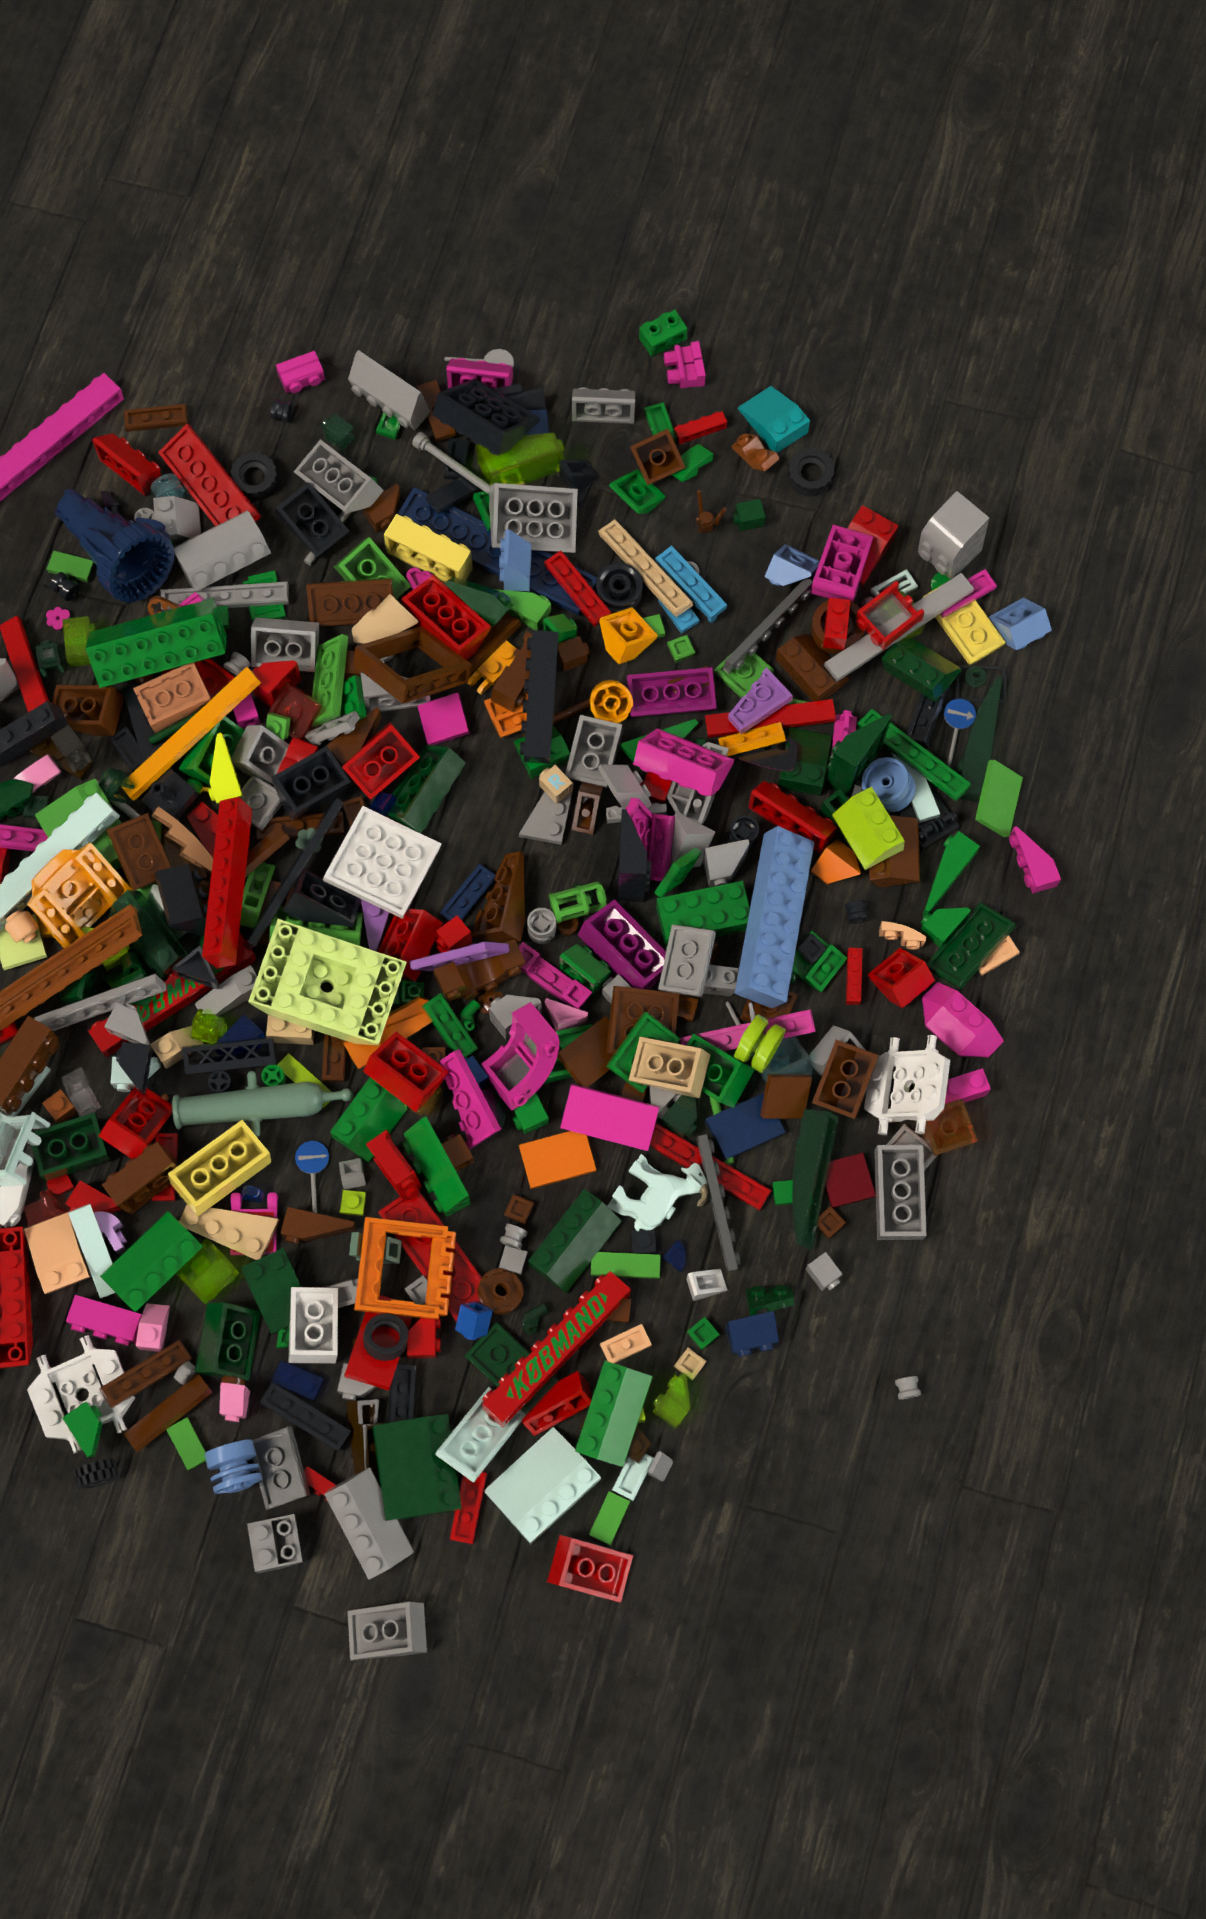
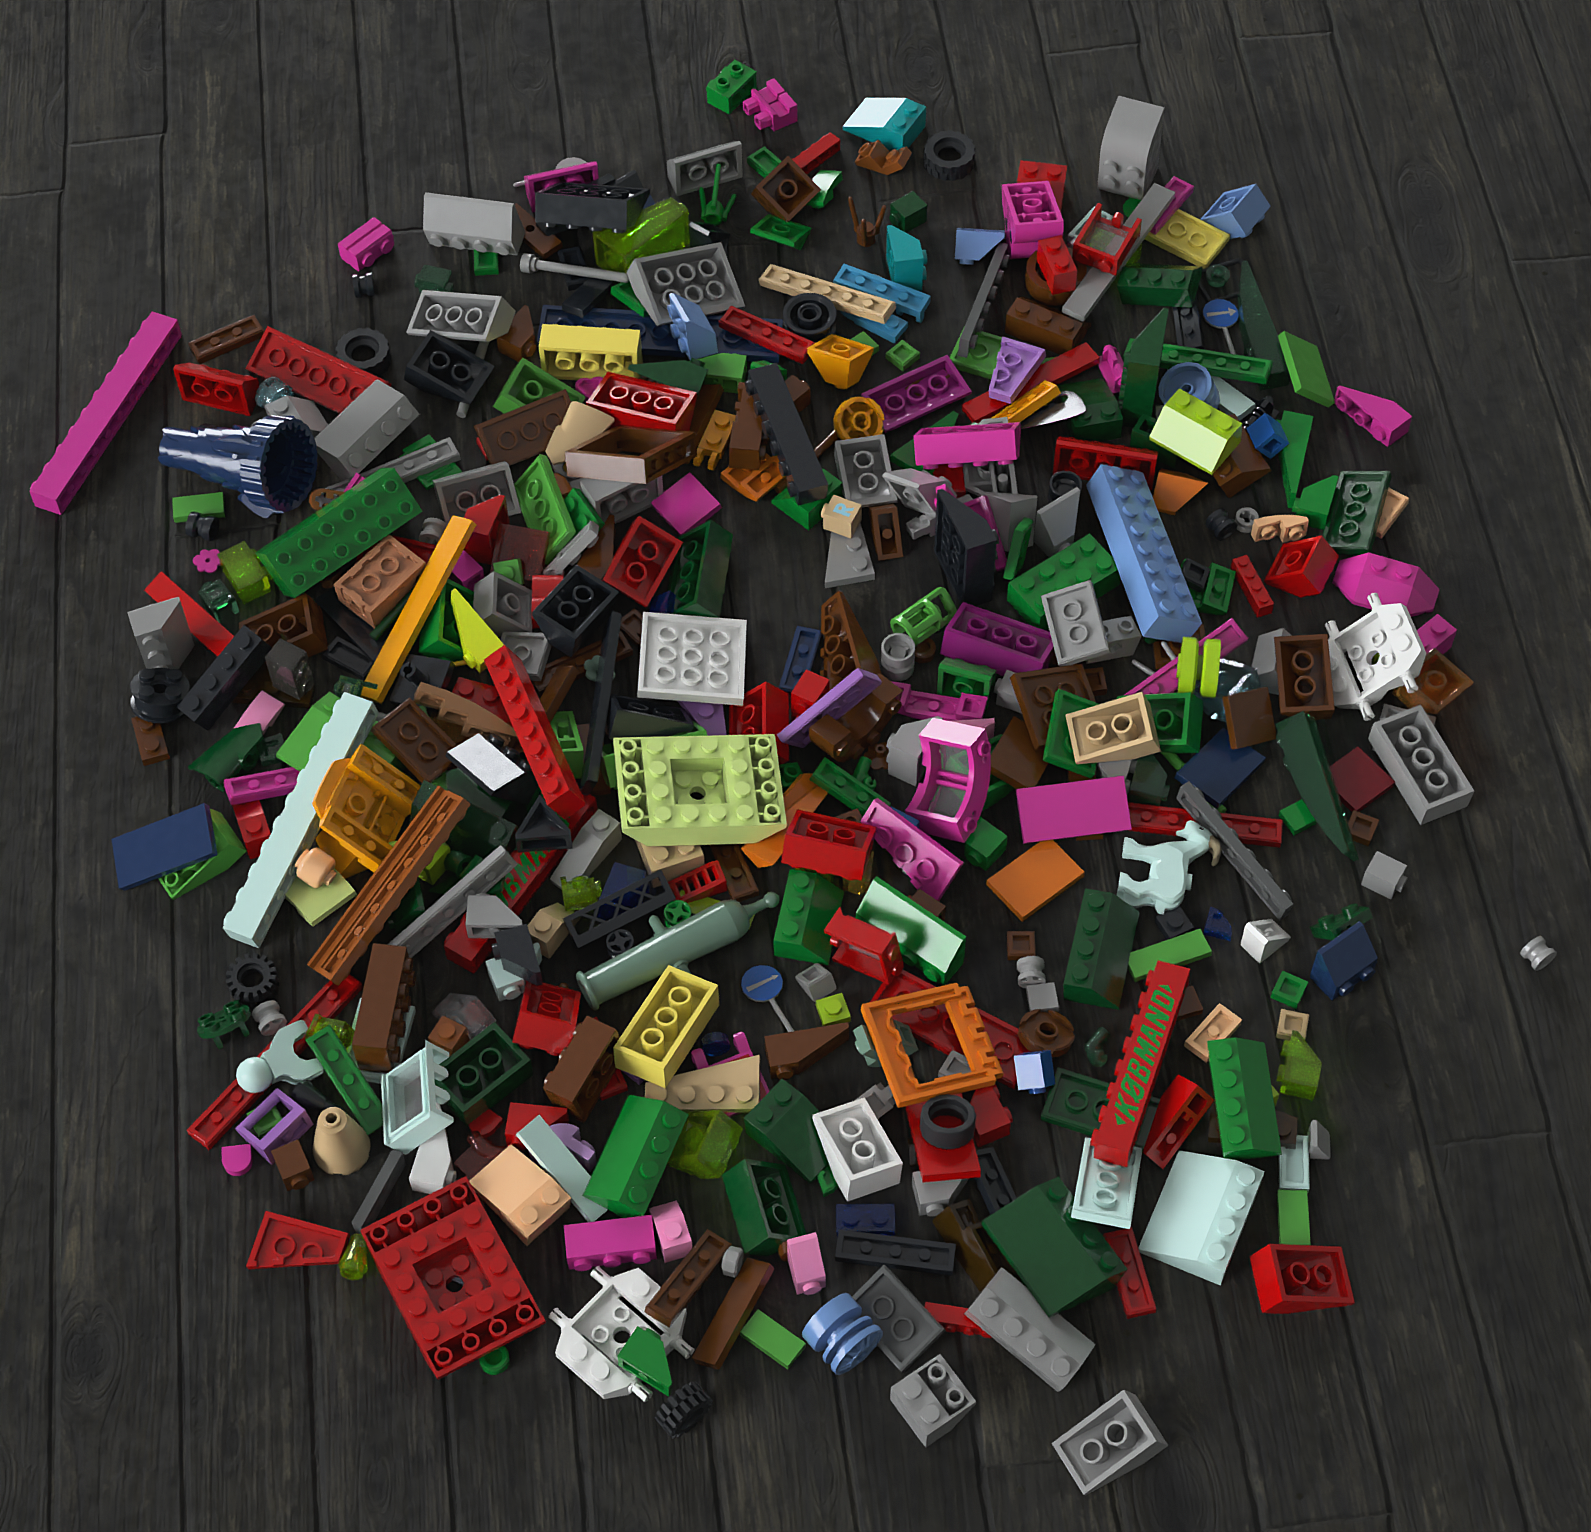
camera: 20 degrees left, 15 degrees down
none -> red slope [668,860,727,903]
none -> green plant [699,163,737,226]
none -> teal slope [886,225,927,291]
none -> light grey bush [1235,507,1259,533]
none -> blue brick [1246,413,1289,459]

